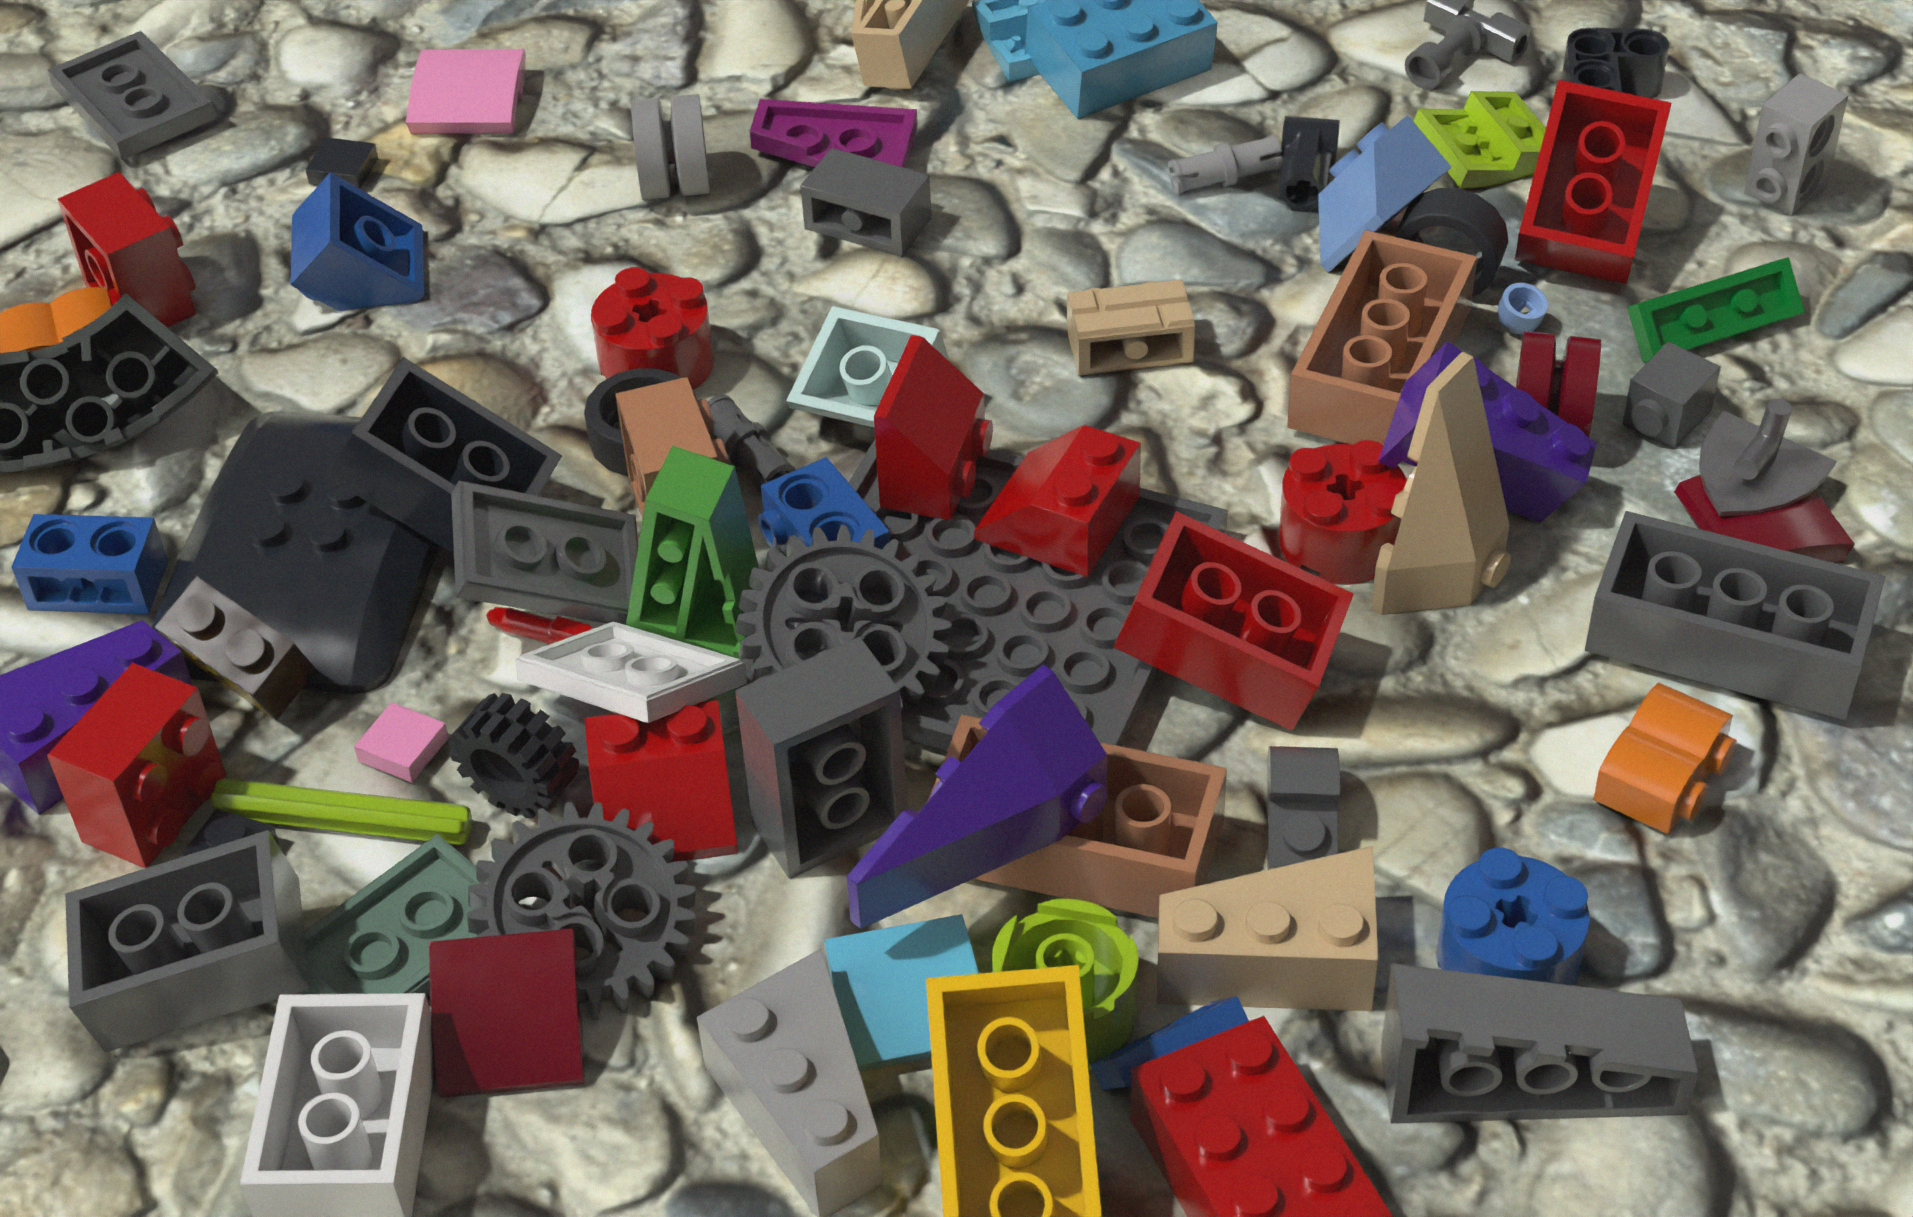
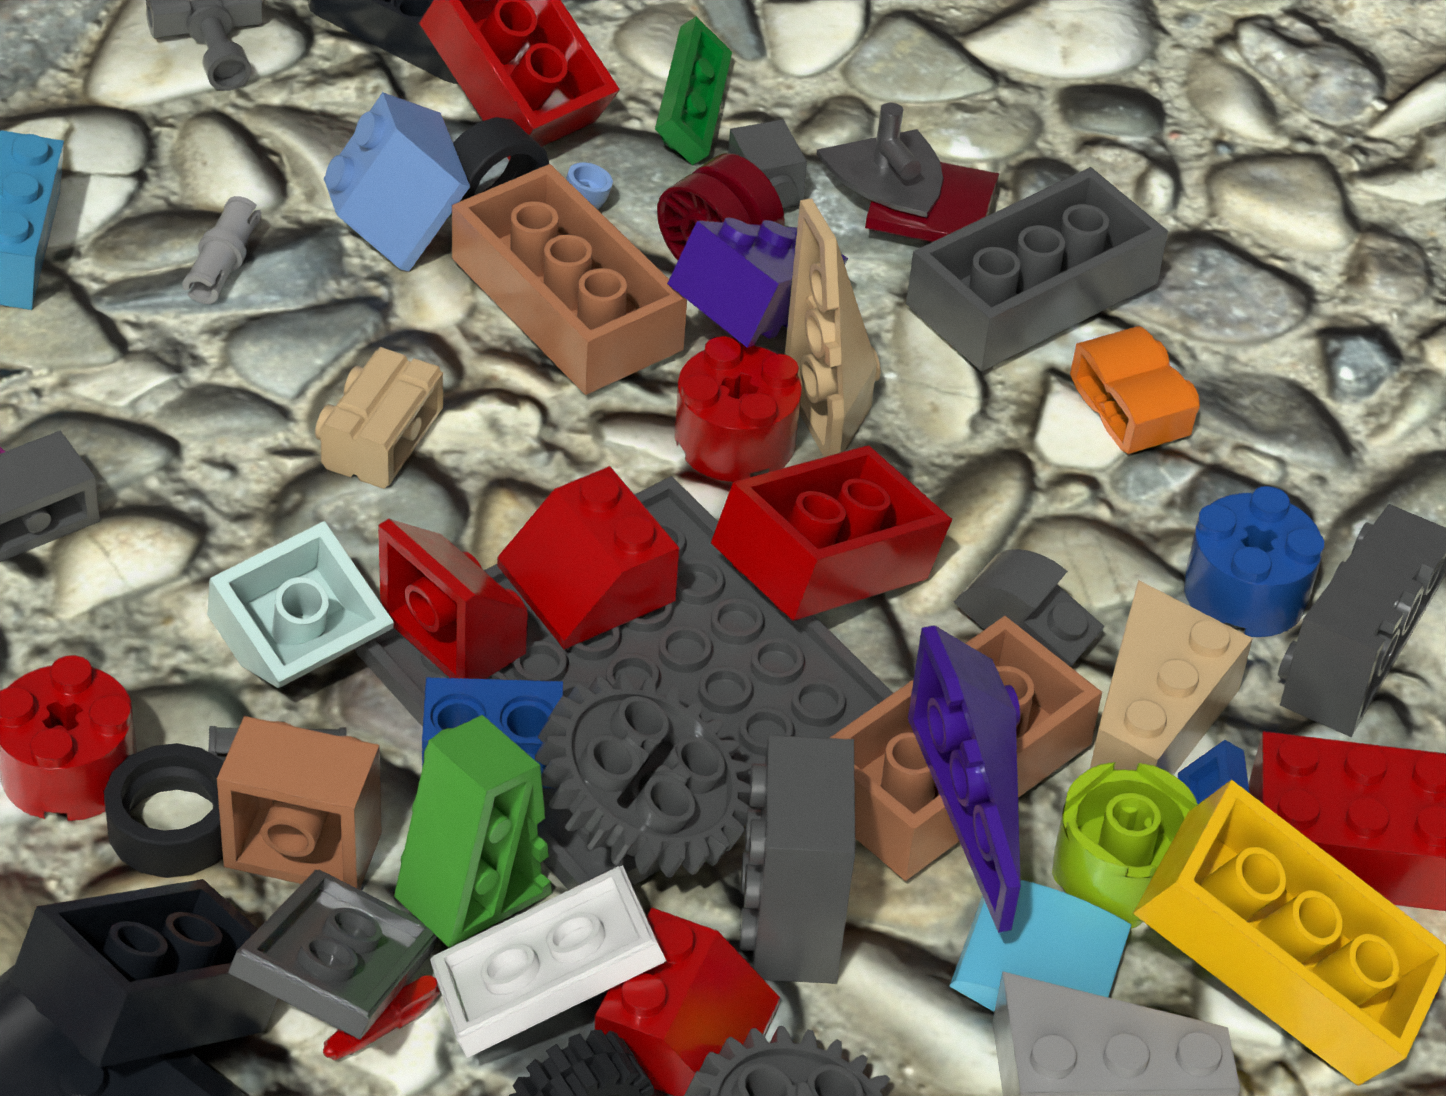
camera: 65 degrees left, 0 degrees up
black piece [1278,115,1340,212] -> none
lime slope [1413,91,1546,188] -> none

